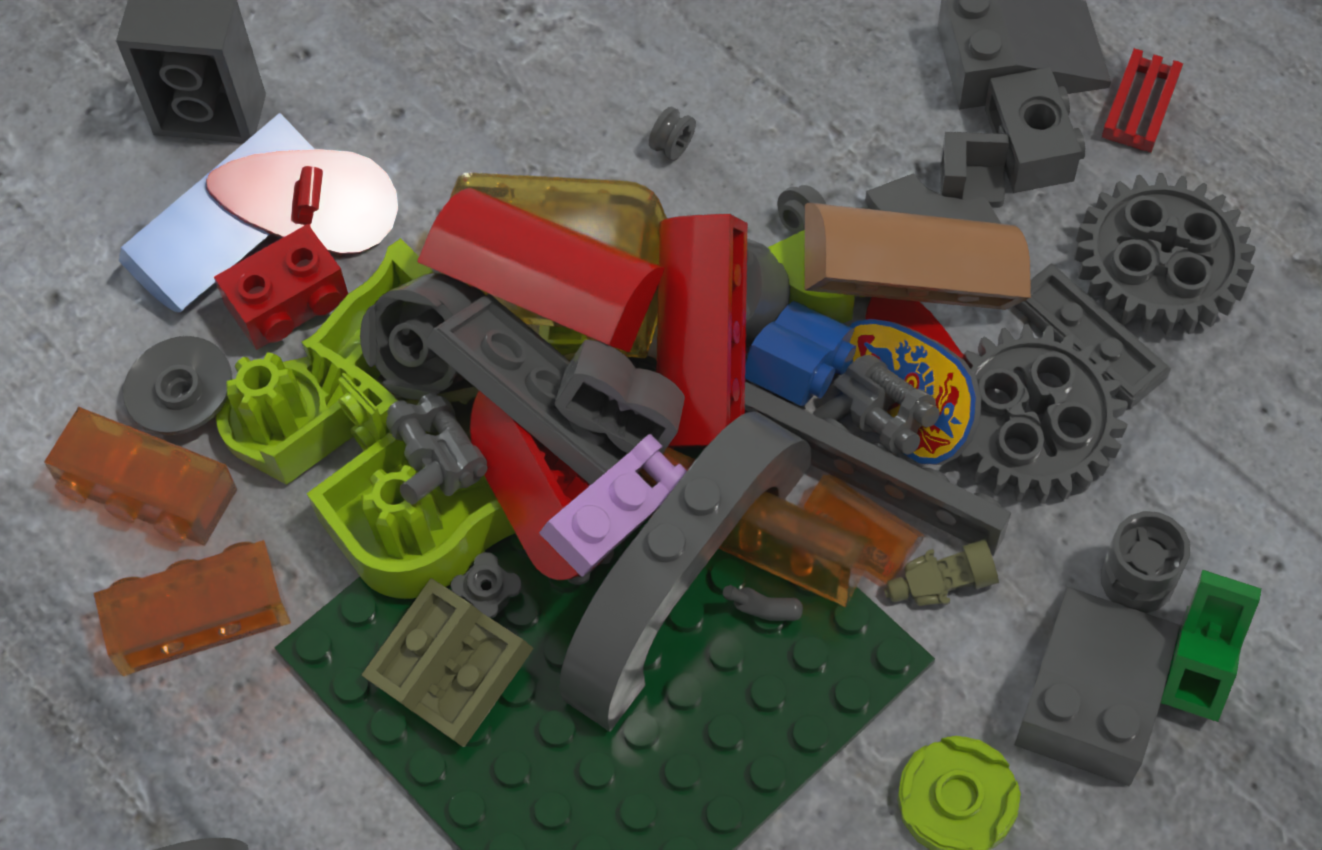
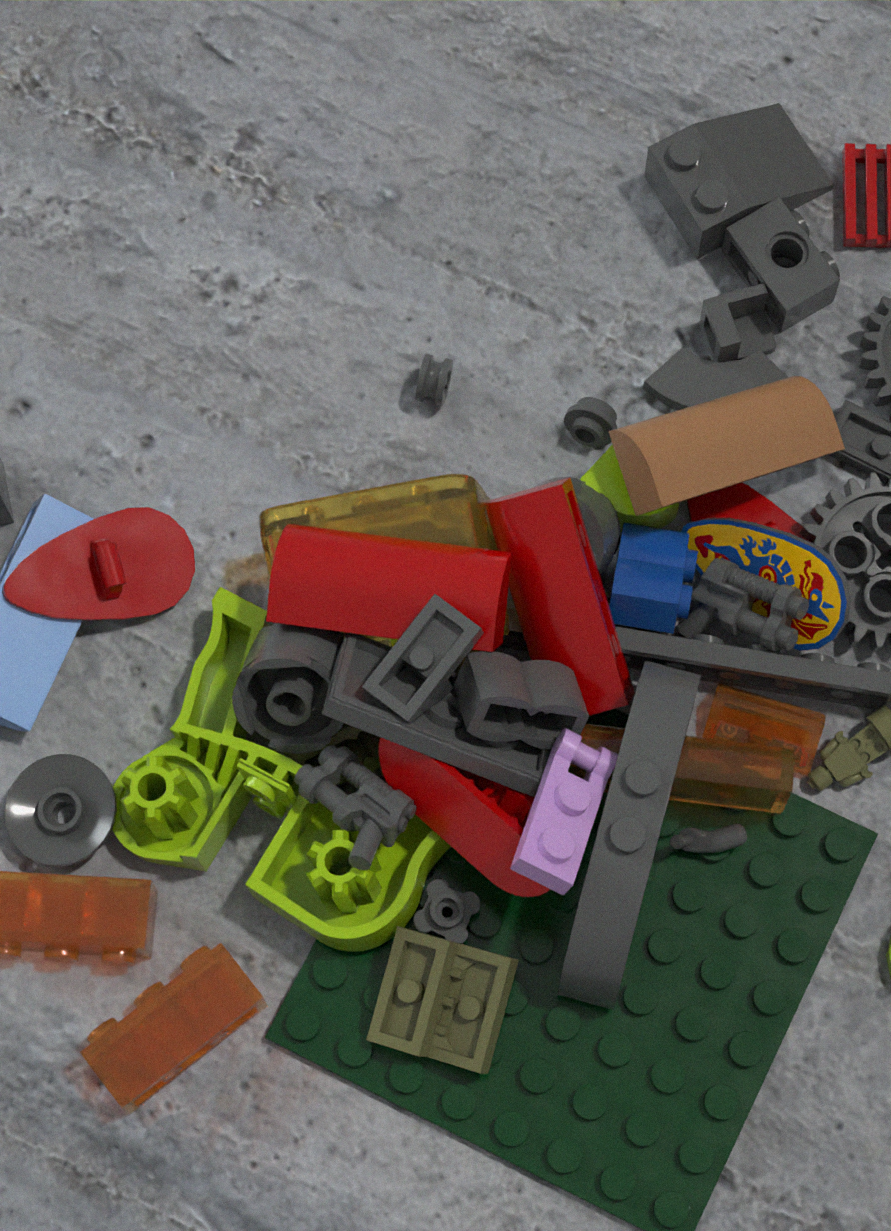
camera: 20 degrees left, 10 degrees up
red brick [214,224,348,350] -> none
none -> dark grey slope [362,594,484,724]

